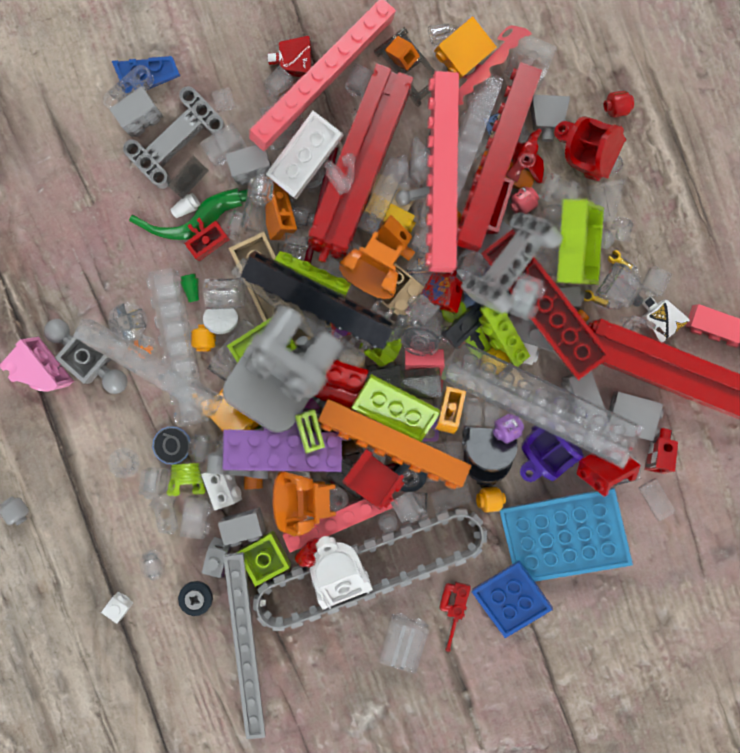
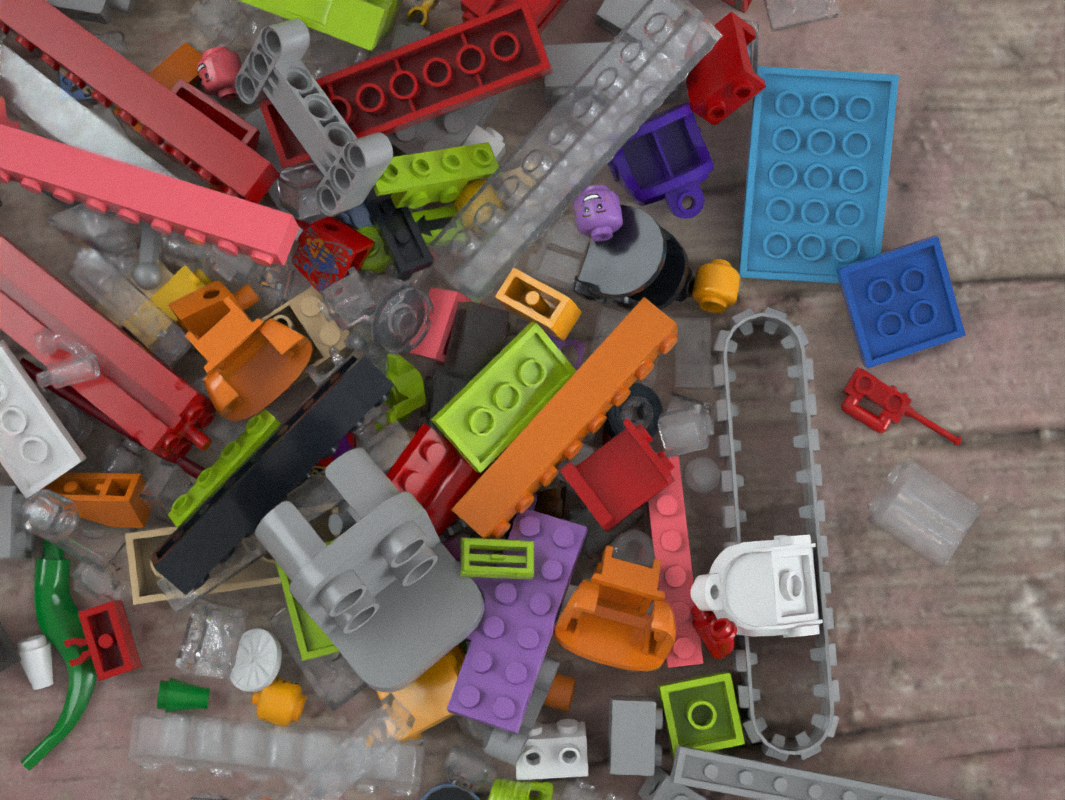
camera: 70 degrees left, 5 degrees down
red animal [506,128,544,184] -> none
clear brick [506,273,546,321] -> none

